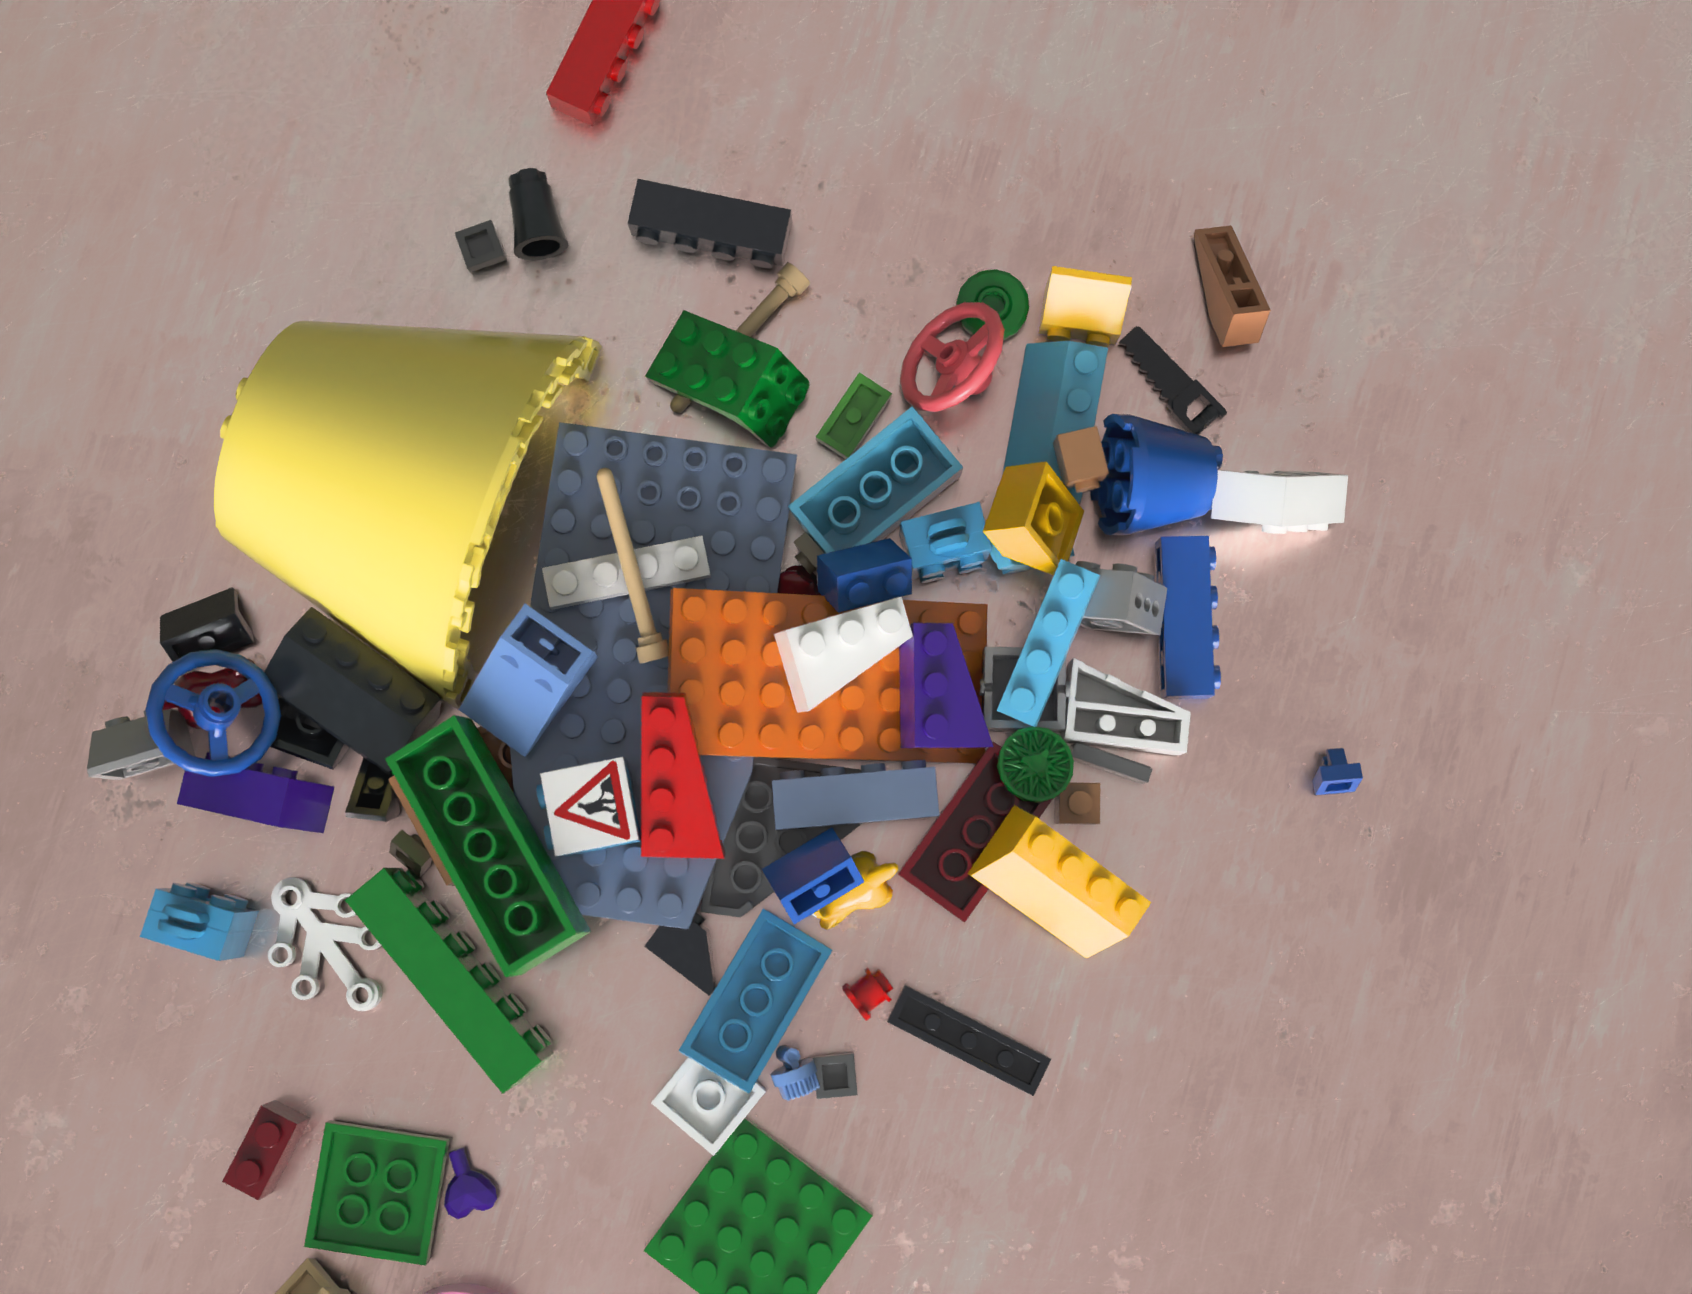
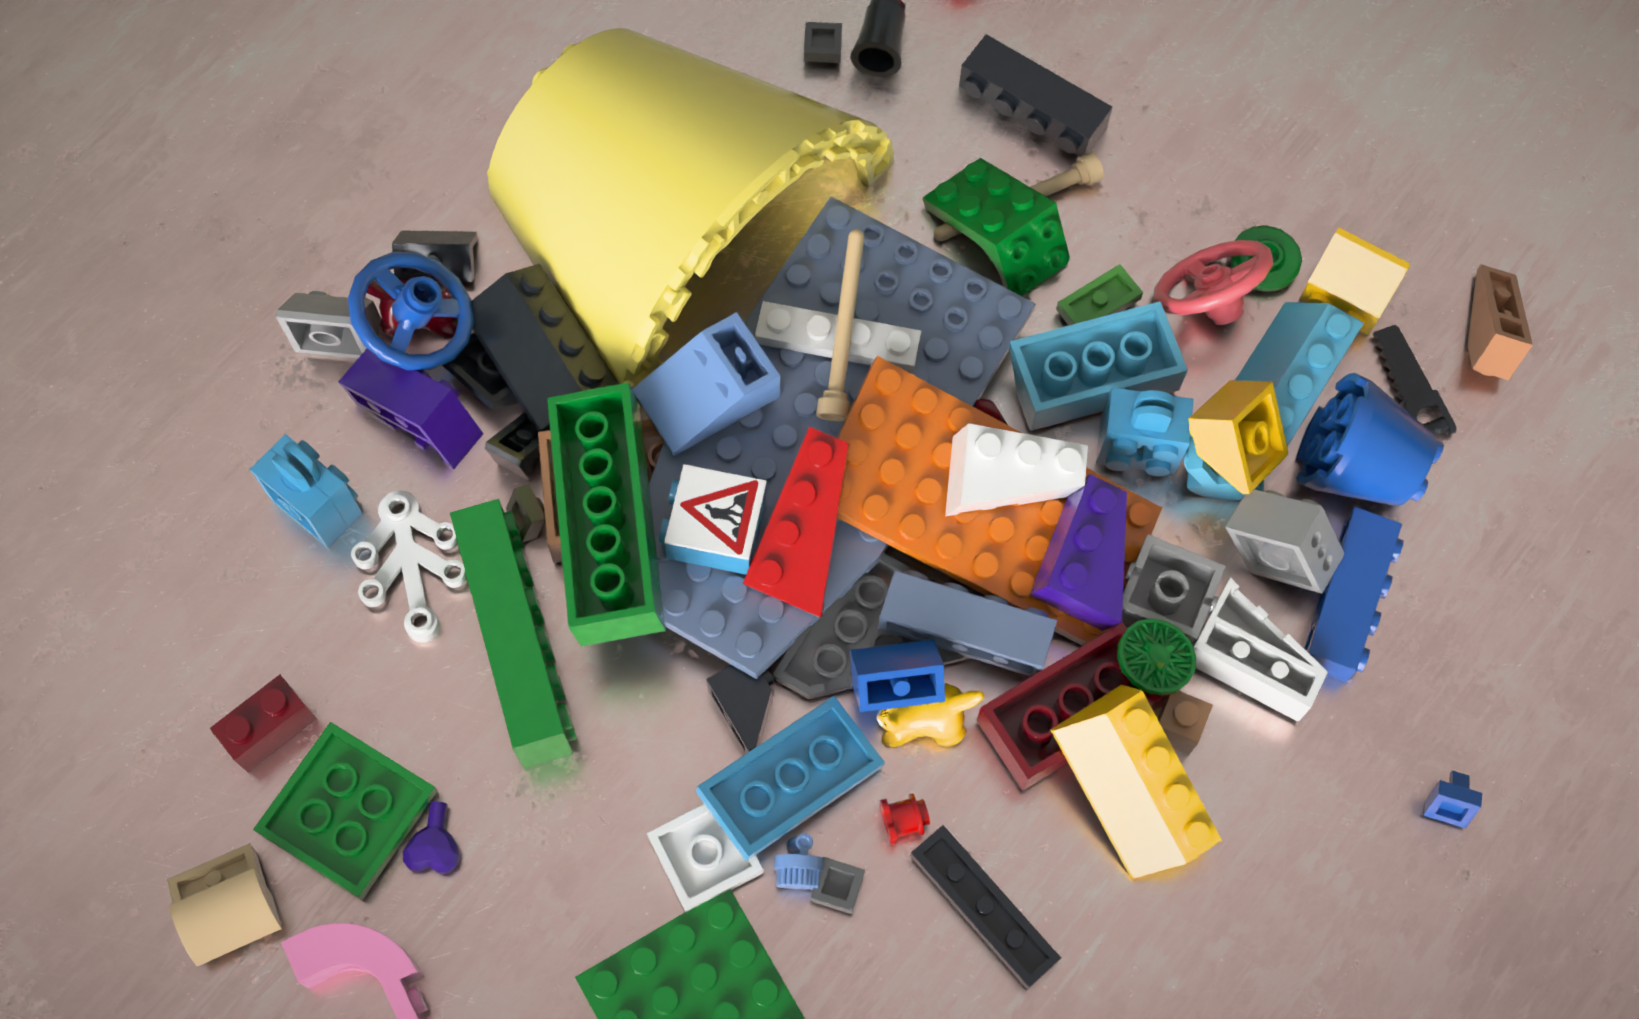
camera: 20 degrees right, 15 degrees down
dark tan plate [794,532,825,575] -> none
blue brick [817,538,912,612] -> none
medium azure plate [997,559,1101,727] -> none
medium nougat brick [1053,426,1109,493] -> none
dark grey tile [1070,742,1152,784] -> none
white wedge [1211,470,1348,534] -> none

